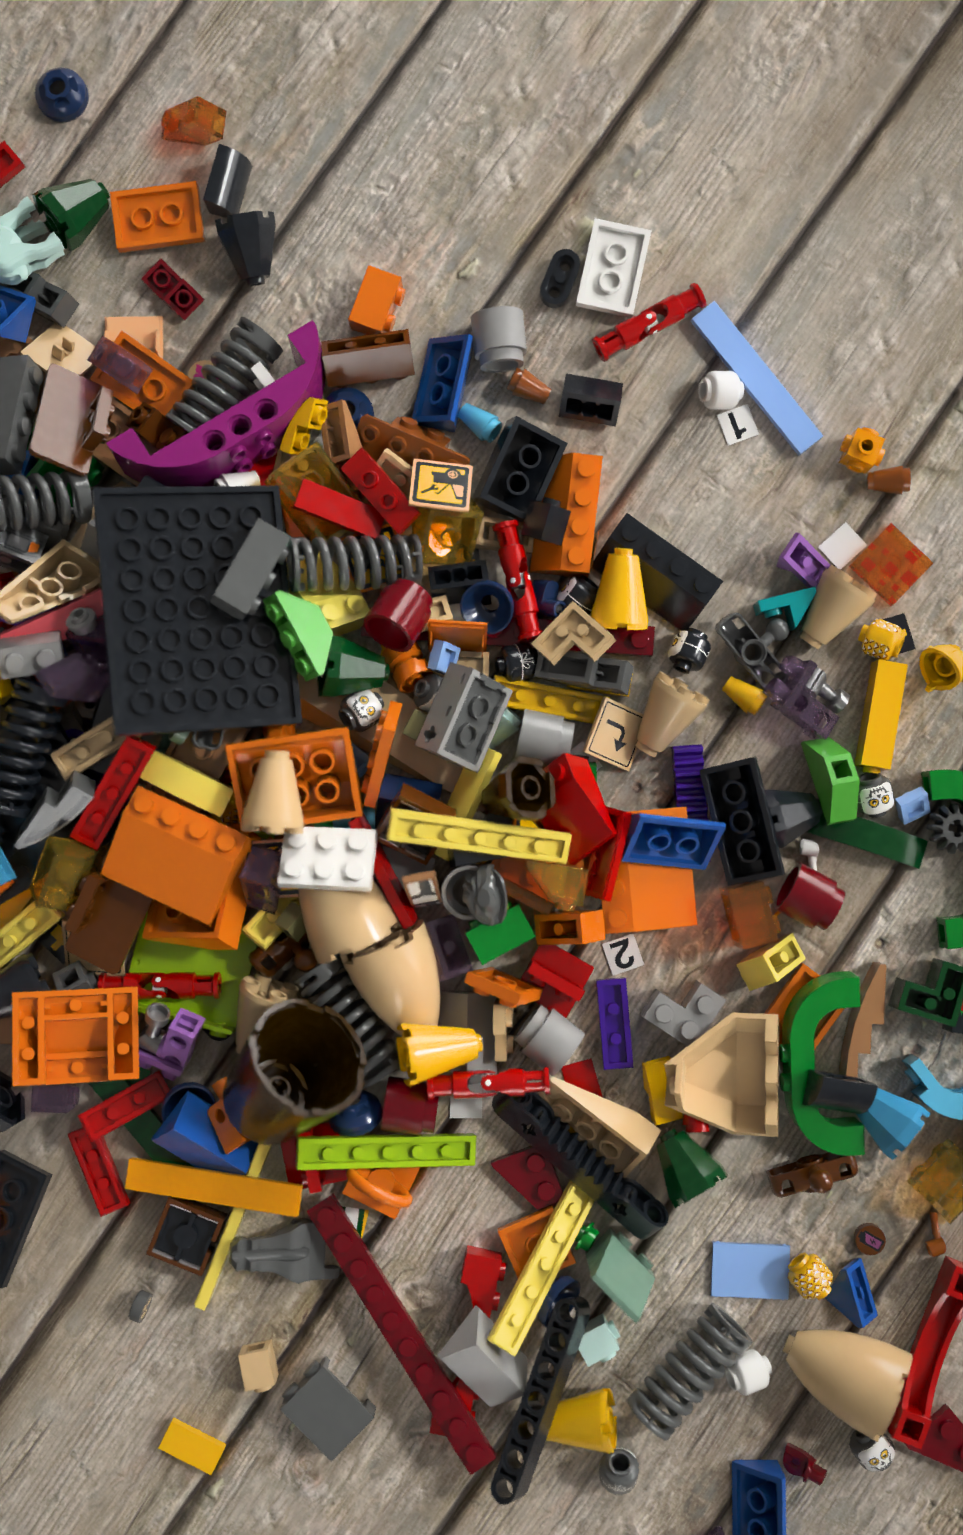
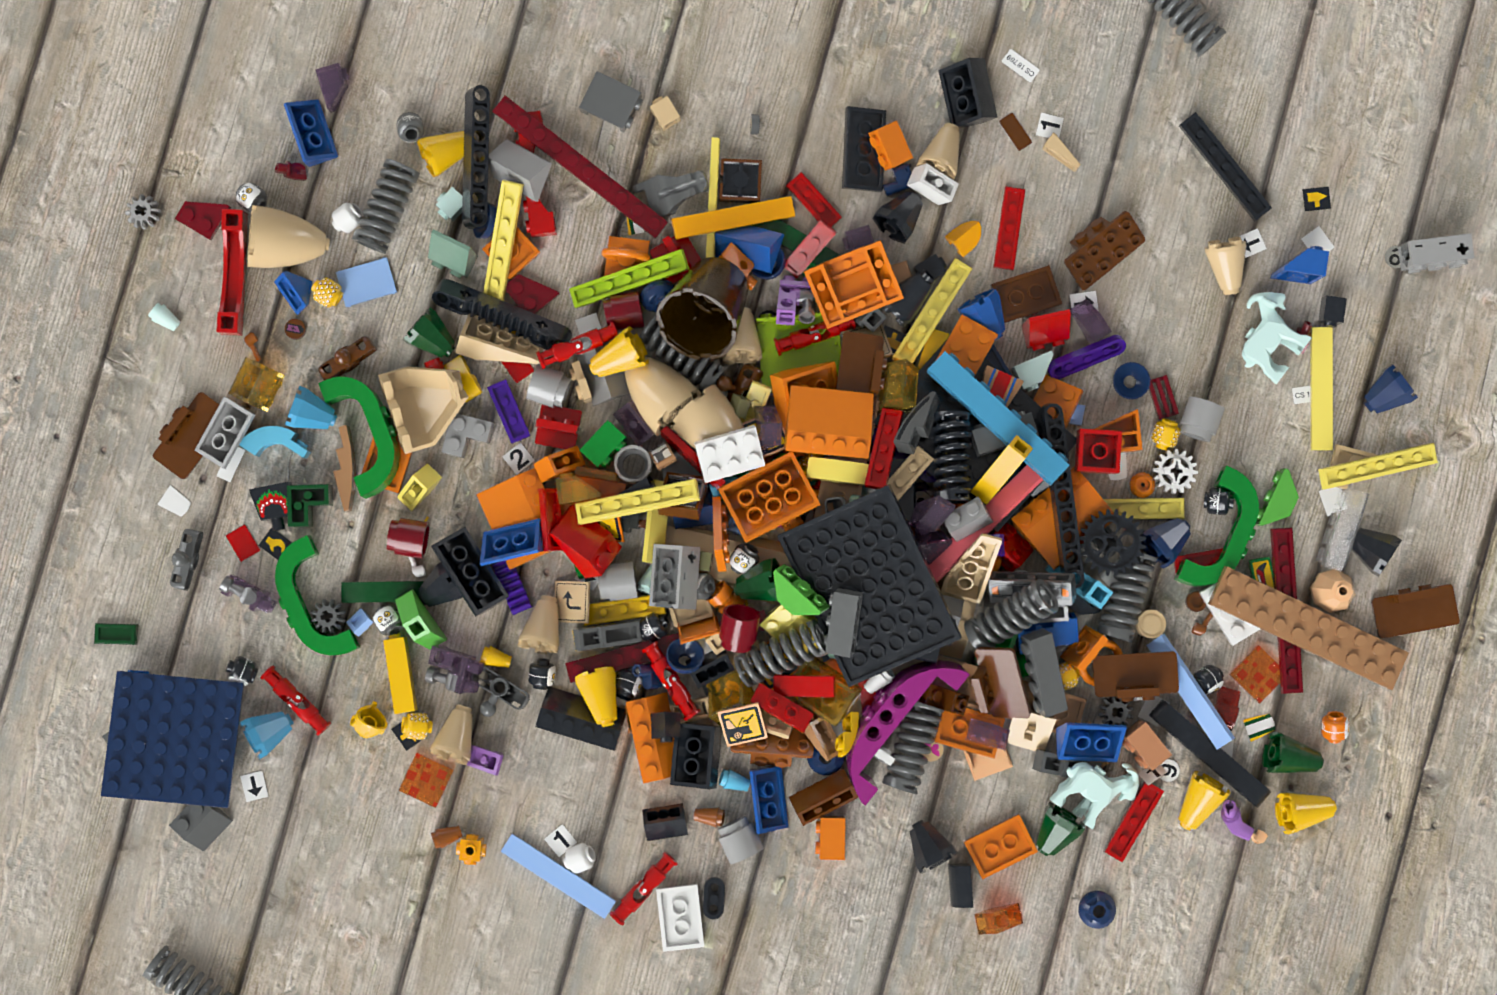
camera: 160 degrees right, 0 degrees up
light grey plate [66,607,97,636] -> none
dark red slope [141,258,205,321] -> none
yellow tile [158,1417,226,1475] -> none
tan cone [241,750,304,834] -> none
light blue plate [427,639,461,675] -> none
dark grey hat [462,864,507,926] -> none
orange plate [464,967,543,1008] -> none
dark brown cone [482,756,556,821] -> none
tan plate [531,601,616,665] -> none
green plate [574,1222,600,1253] -> none
clear orange brick [719,880,781,950] -> none
teal slope [753,587,817,631] -> none
black brick [802,1069,878,1114] -> none
white sticker [818,522,867,570] -> none

